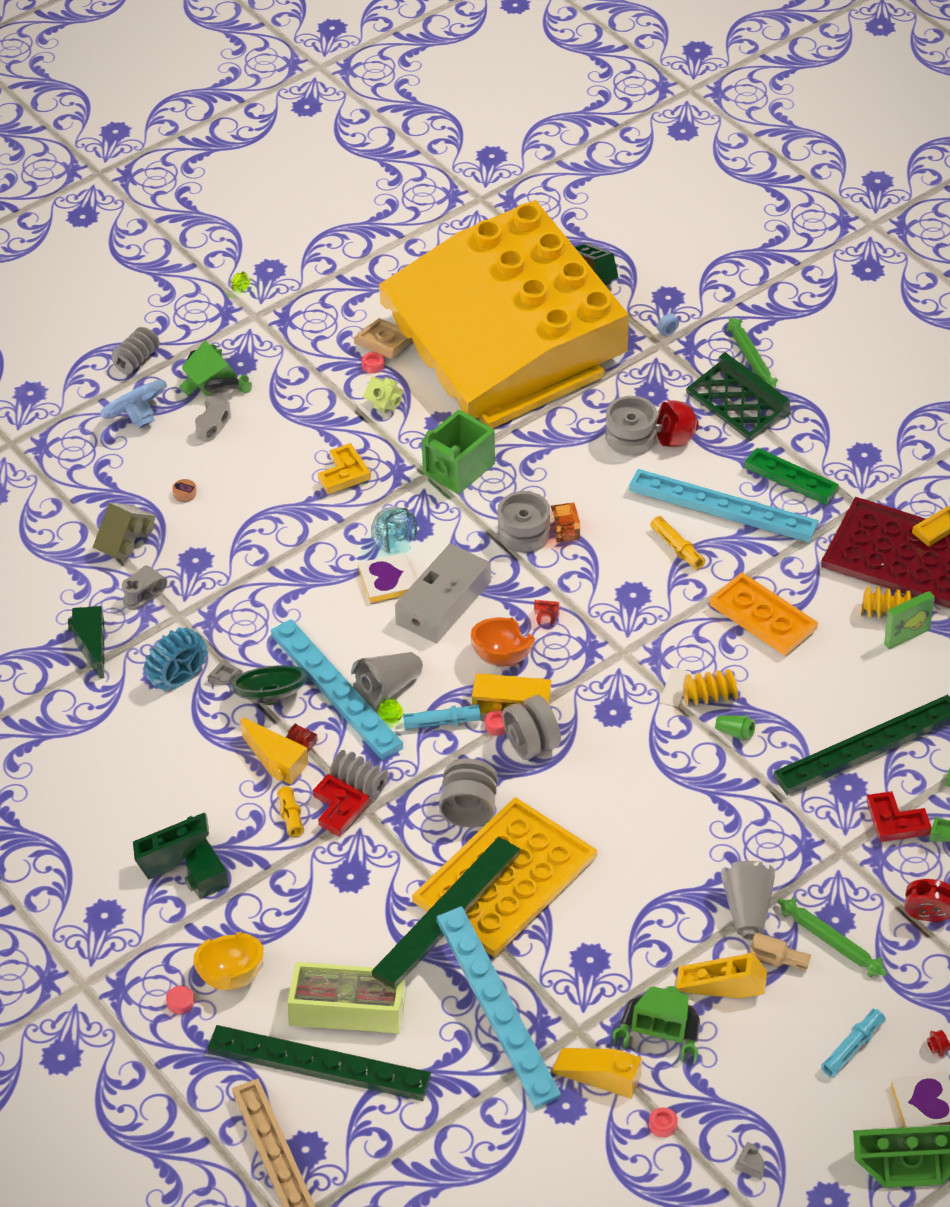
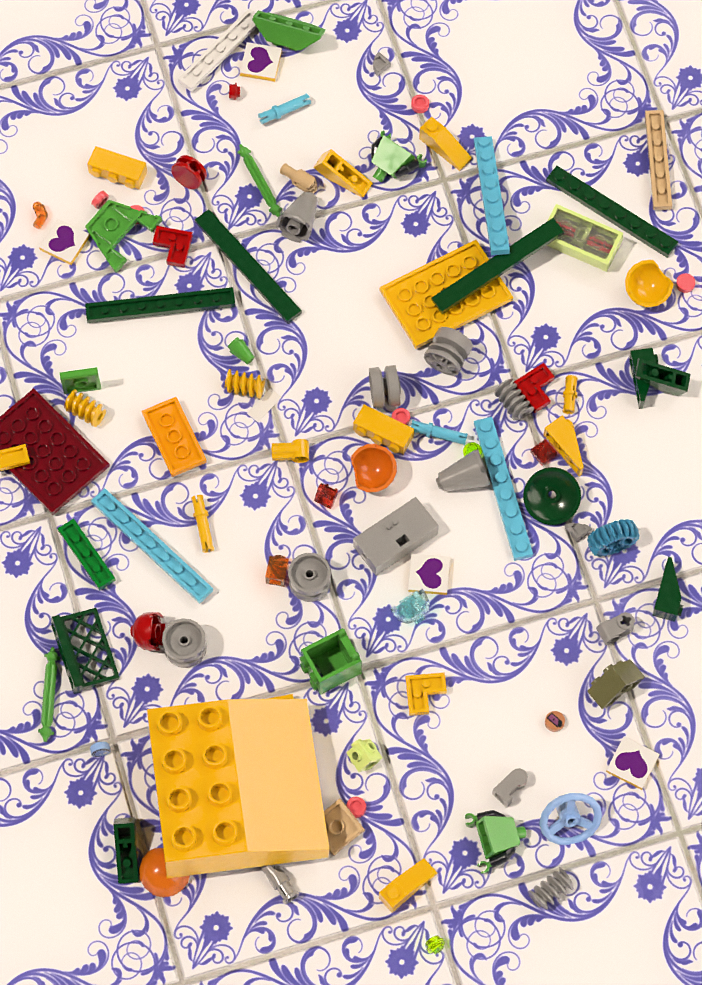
camera: 160 degrees left, 20 degrees up
none -> dark green tile [194,209,302,324]
none -> yellow piece [272,439,309,463]
none -> yellow slope [379,858,437,913]
none -> tile [606,736,660,790]

